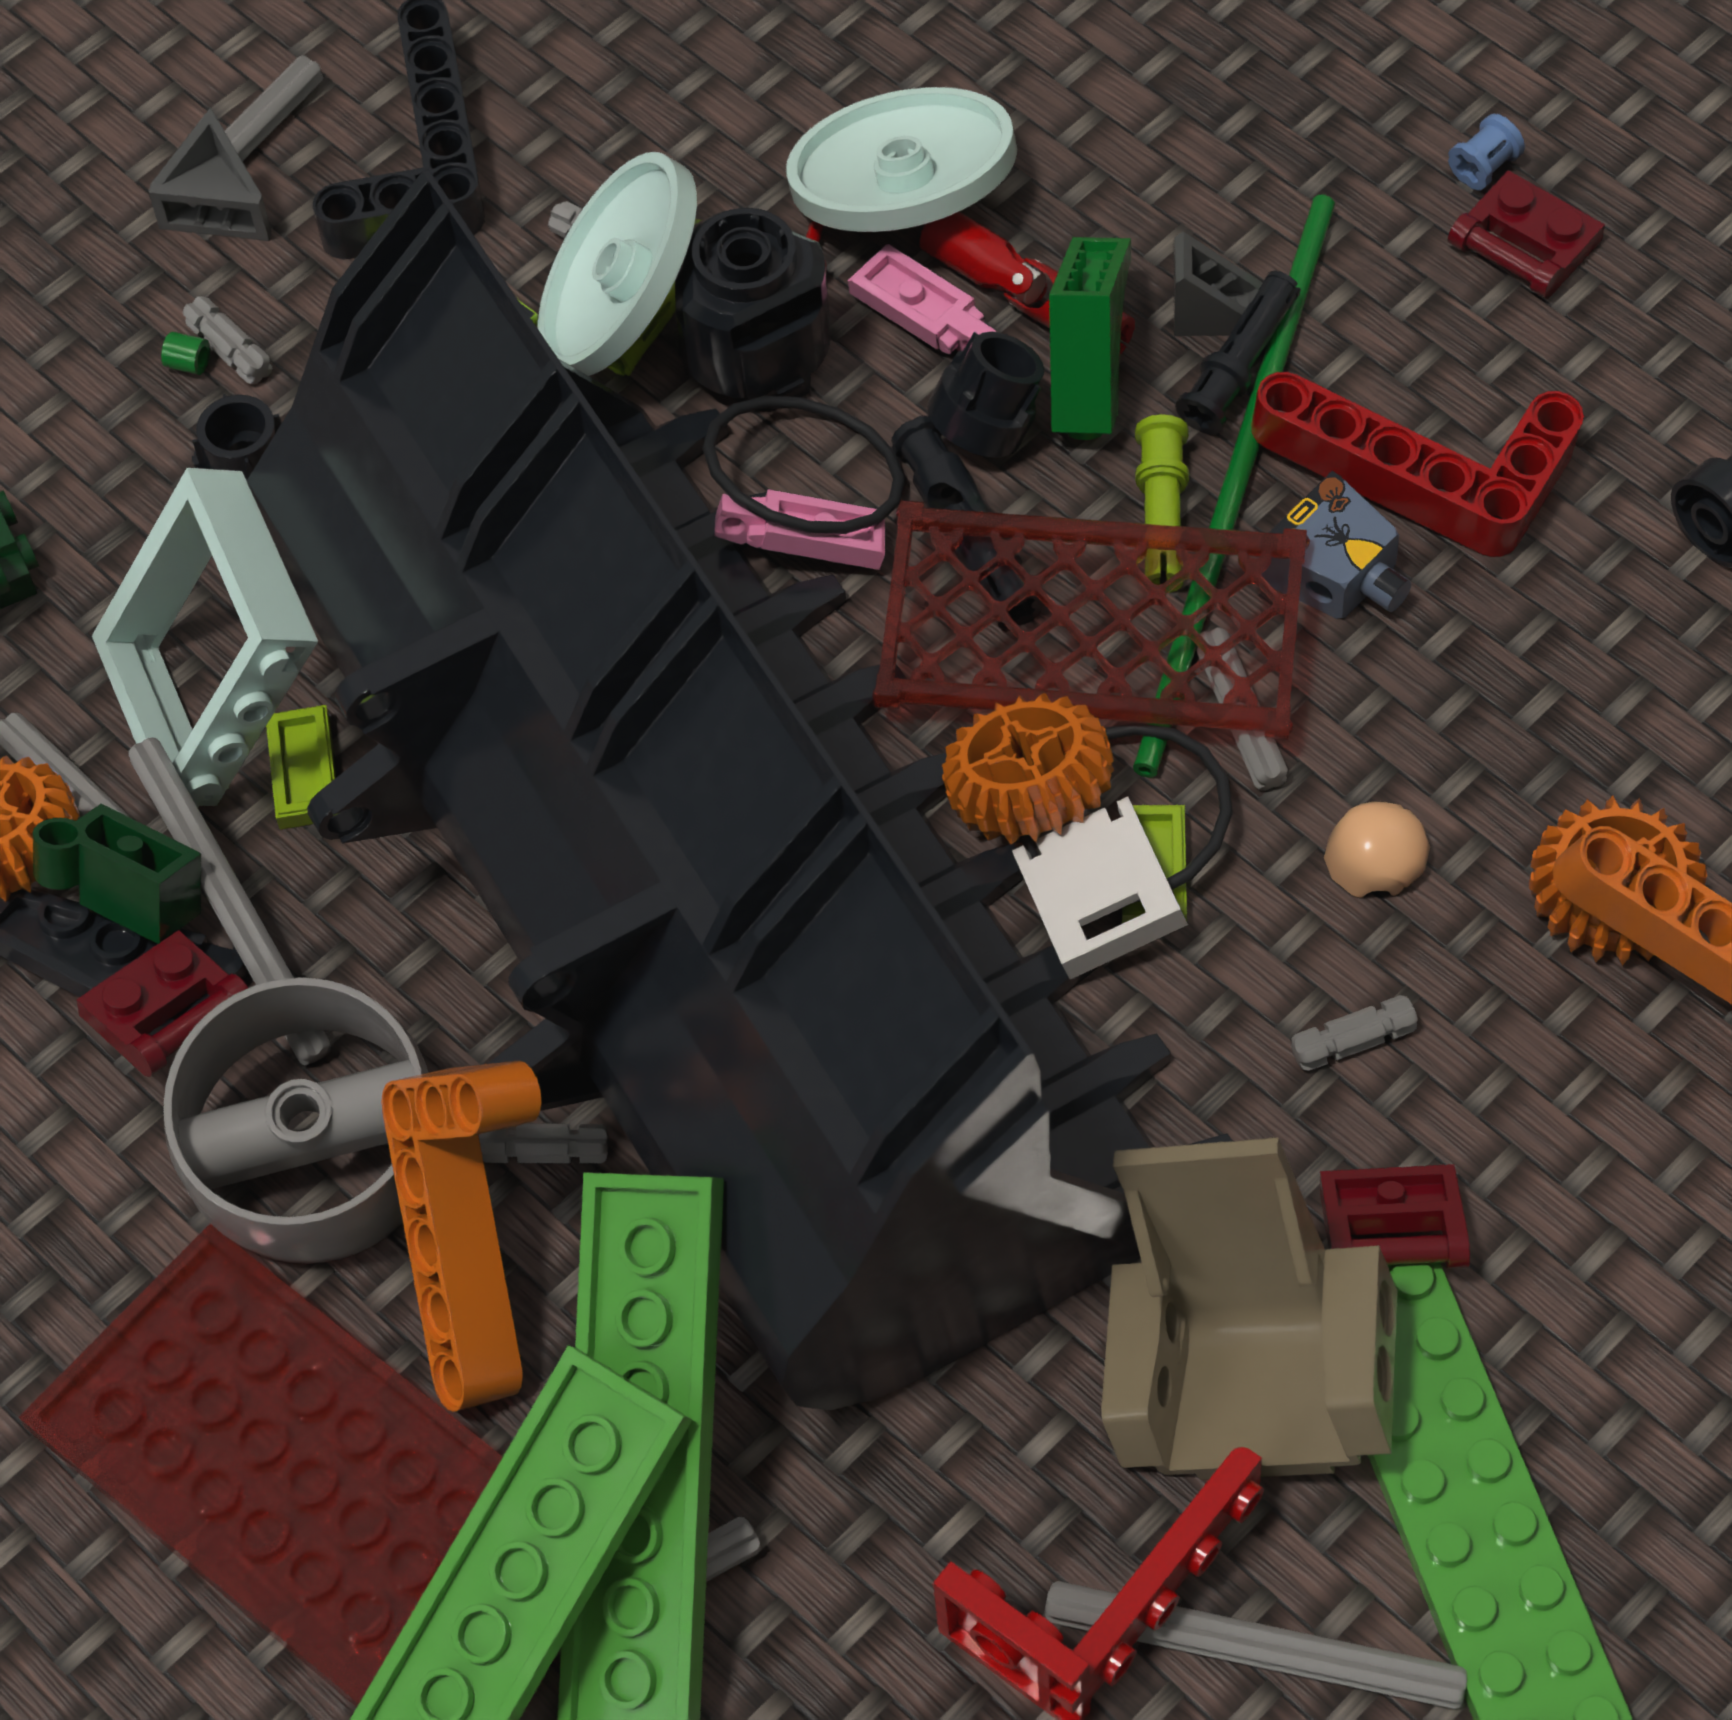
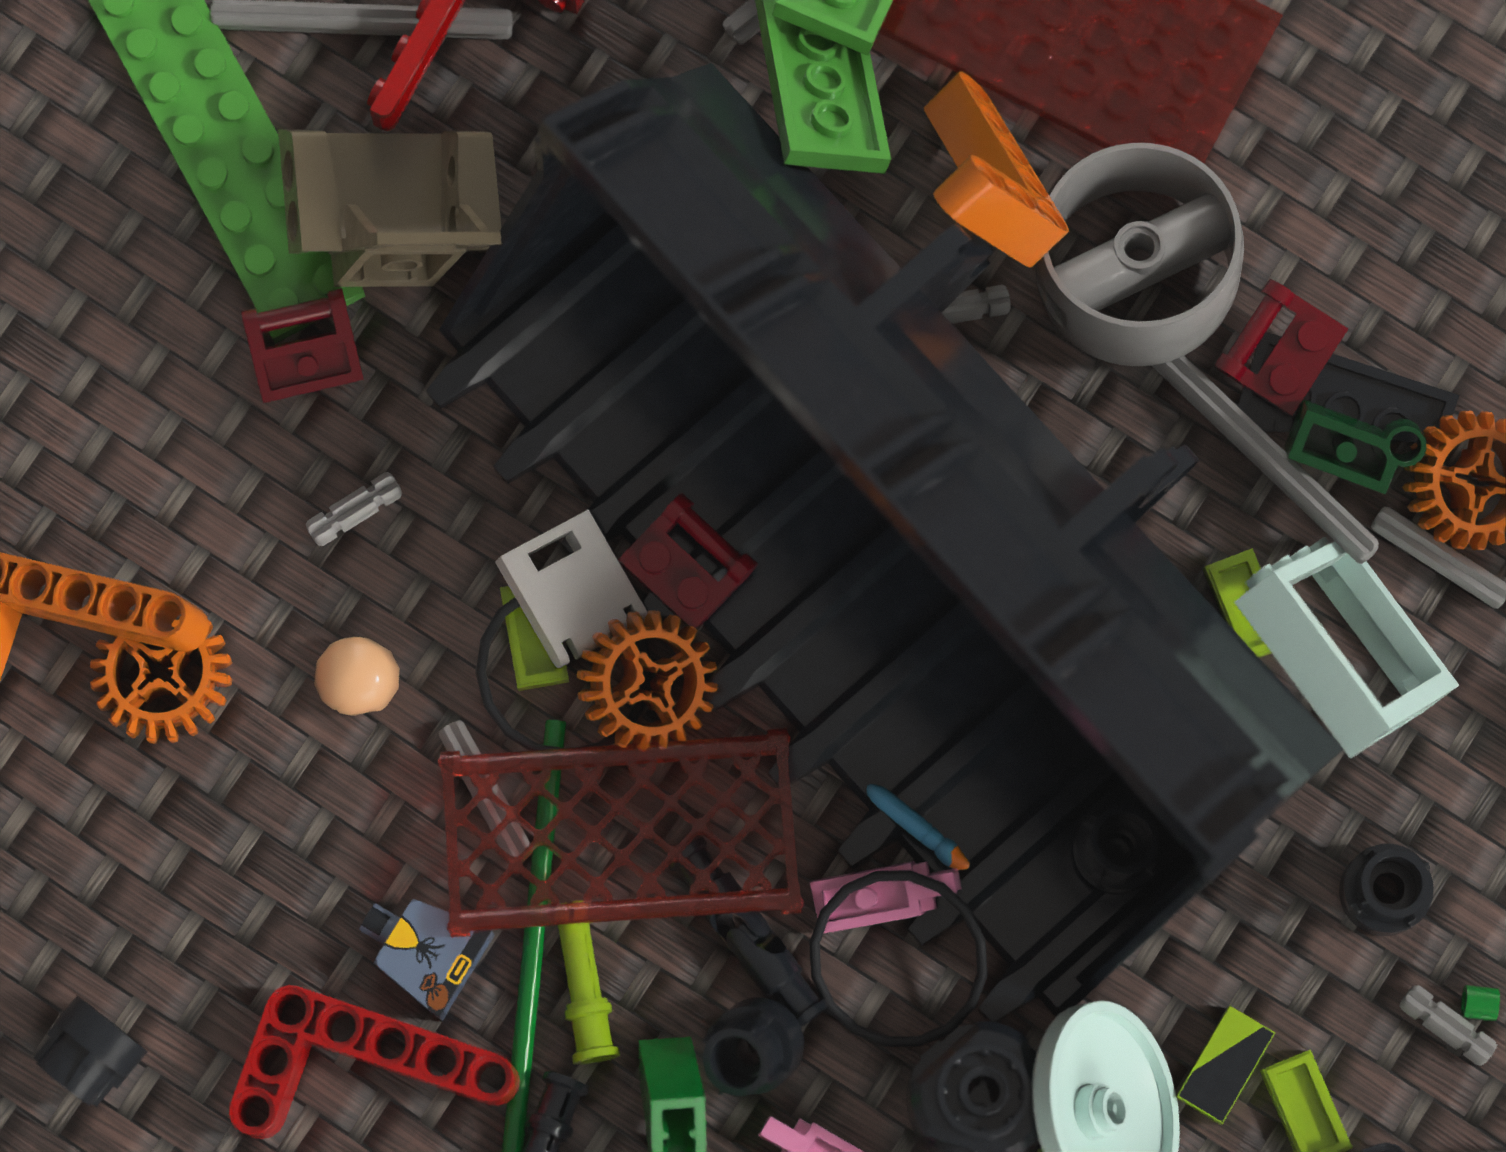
camera: 160 degrees right, 20 degrees up
none -> dark red plate [618,493,758,630]
none -> dark azure piece [866,784,970,870]

